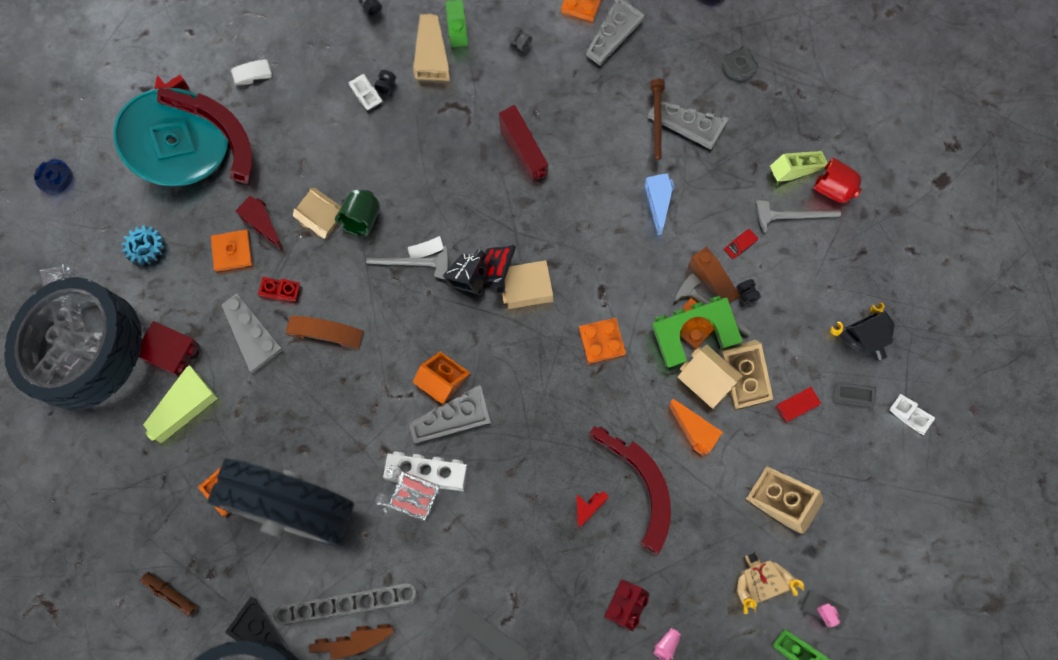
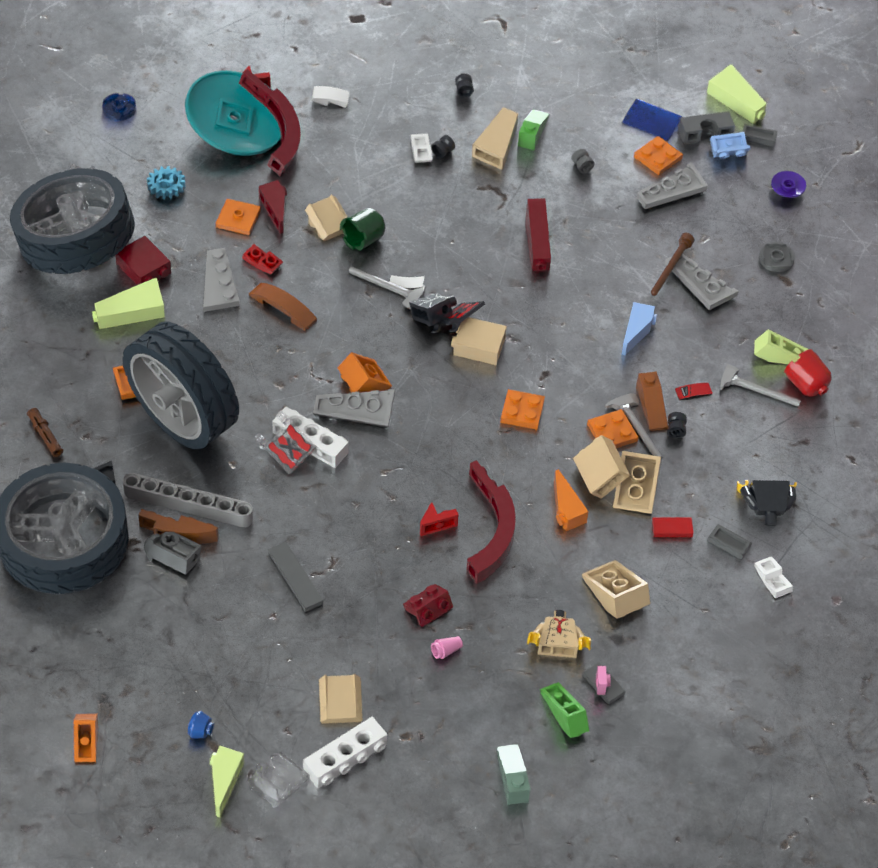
camera: 20 degrees right, 20 degrees down
bright green arch [651,295,743,368] -> none

